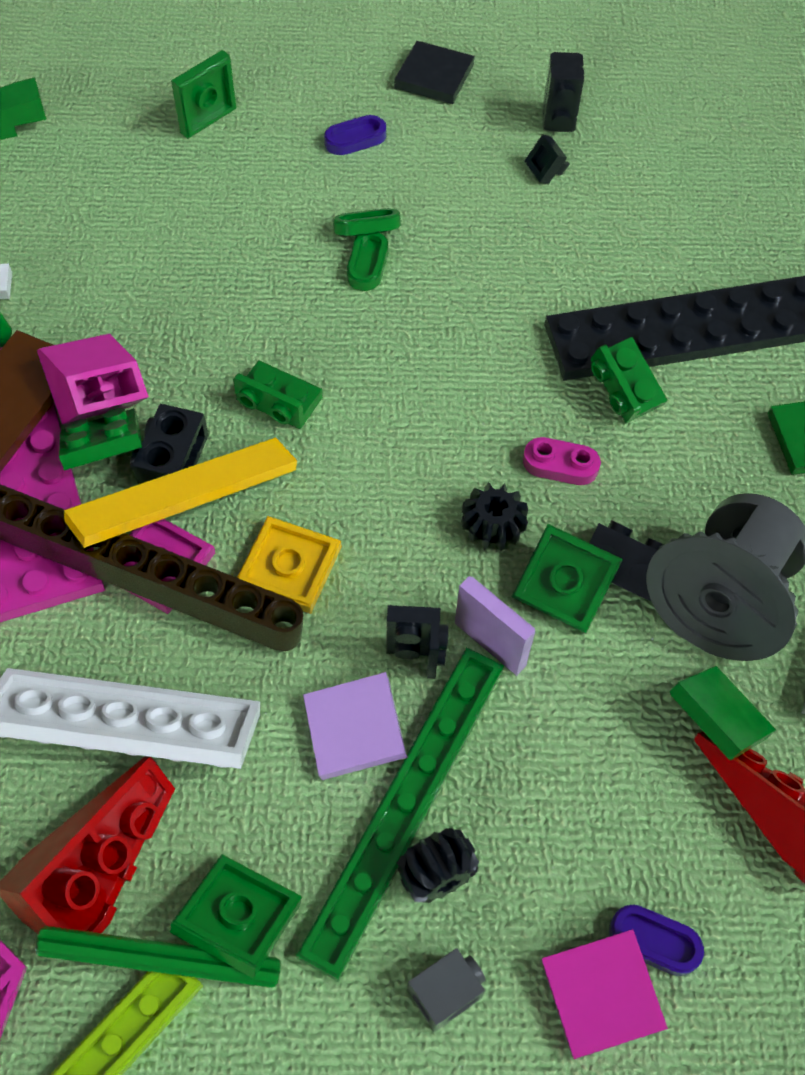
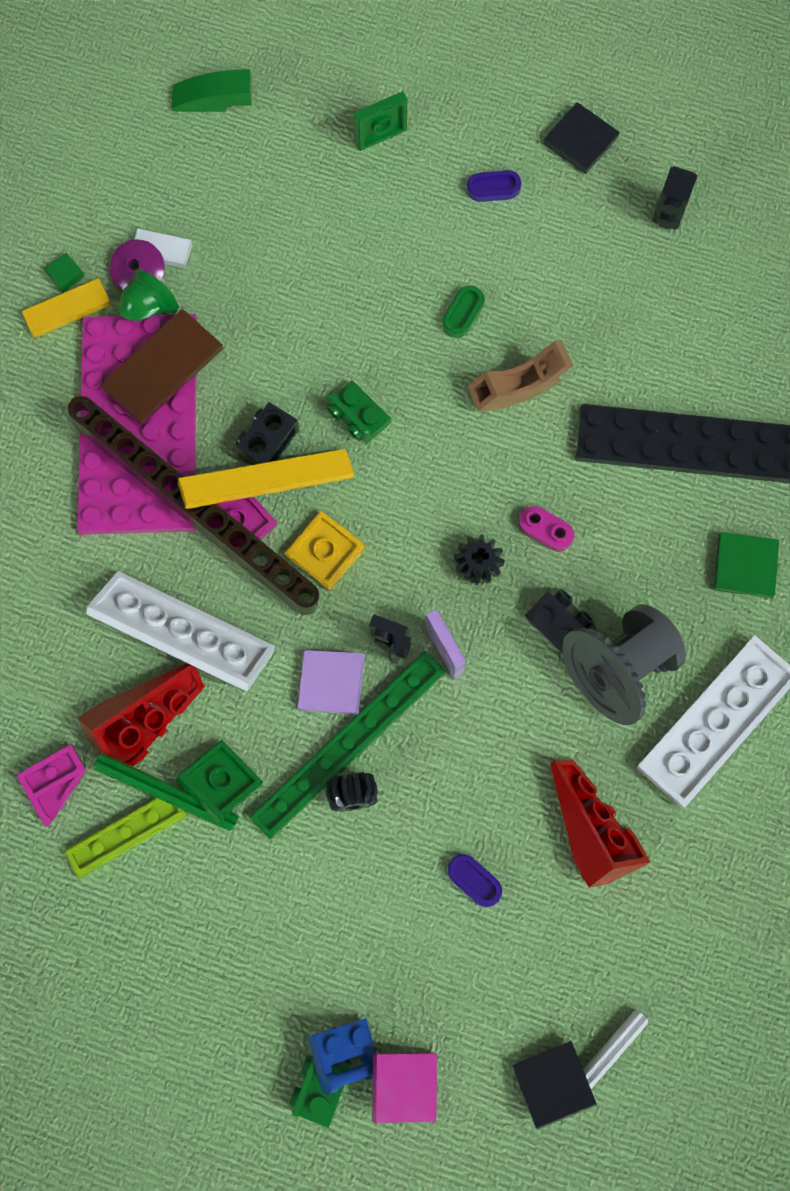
camera: 20 degrees right, 15 degrees up
dark pink slope [37,334,149,424] -> none
green plate [59,408,142,471] -> none
green tile [332,208,401,236] -> none
dark grey brick [407,948,486,1033] -> none
green tile [511,524,623,634] -> none
black tile [524,134,570,184] -> none
dark pink tile [541,929,668,1059] -> none
green bracket [591,337,668,423] -> none
green tile [669,666,776,760] -> none
none -> medium nougat arch [468,340,573,411]

